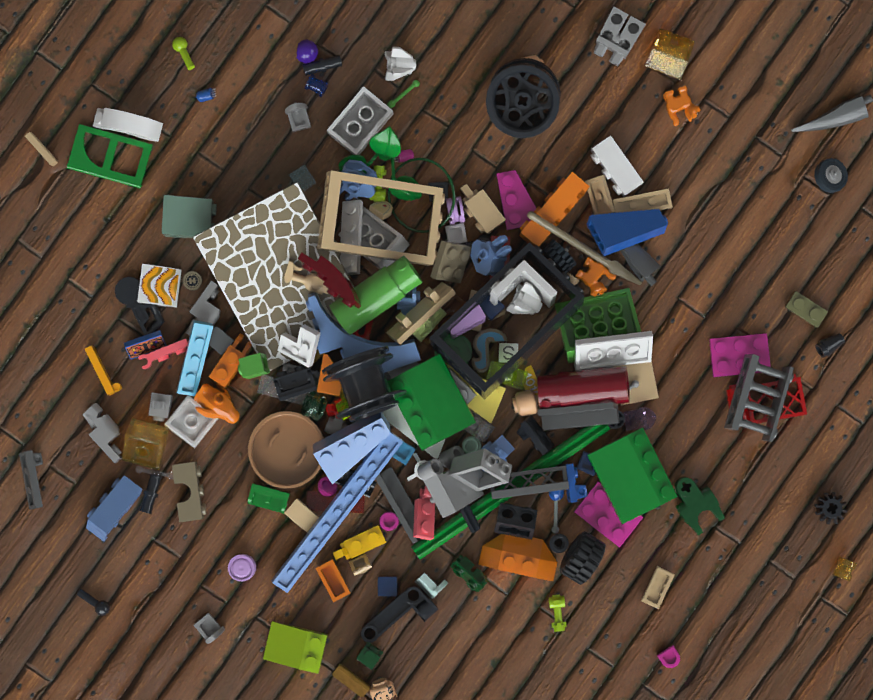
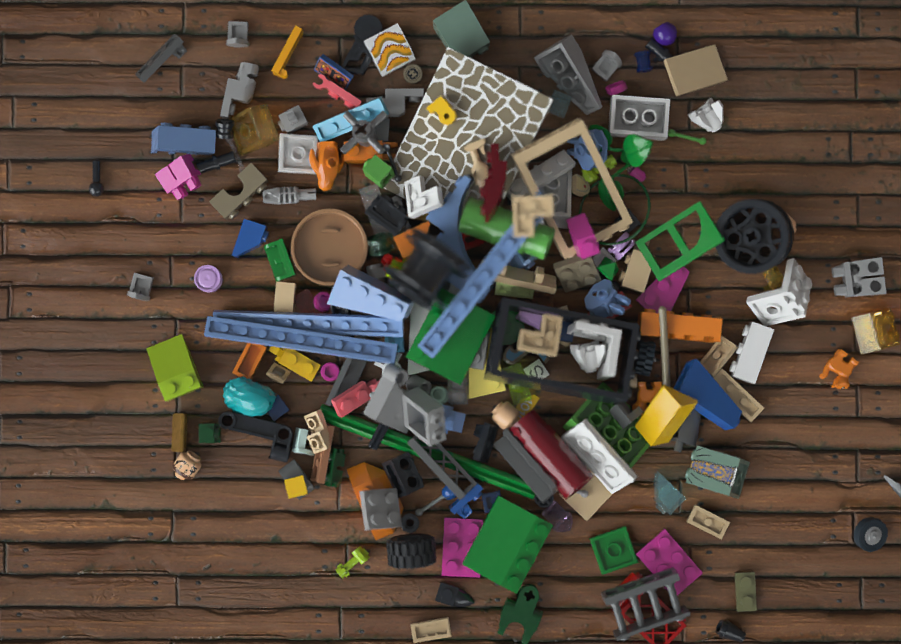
camera: 50 degrees right, 0 degrees up
none -> hips [155,154,202,200]
none -> medium blue plate [204,316,398,365]
none -> black wheel [215,118,234,139]
none -> teal piece [223,376,276,416]
none -> light grey tile [226,21,249,47]
none -> blue slope [232,219,269,258]
none -> light grey hinge [263,187,316,205]
none -> dark grey beam [278,459,315,500]
none -> yellow tile [284,475,308,499]
none -> tan slope [304,409,329,454]
none -> nougat tile [310,425,334,484]
none -> flat silver bar [340,111,388,155]
none -> light grey plate [360,488,402,531]
none -> black hinge [383,144,402,182]
none -> medium blue plate [418,190,555,358]
none -> yellow leg [426,95,457,125]
none -> black plate [435,582,474,607]
none -> tan plate [513,195,554,237]
none -> tan plate [517,314,563,357]
none -> light grey wedge [534,34,602,115]
none -> dark pink slope [566,213,600,259]
none -> green tile [589,526,639,575]
none -> green slope [597,257,619,281]
none -> dark pink tile [605,81,627,96]
none -> dark grey panel [609,402,643,429]
none -> green window [635,201,725,281]
none -> yellow slope [635,384,698,446]
none -> clear light blue slope [654,471,686,515]
none -> tan tile [663,45,728,97]
none -> sand green slope [685,446,750,499]
none -> tan plate [686,505,730,540]
none -> white bracket [746,258,812,326]
none -> clear yellow leg [763,266,784,292]

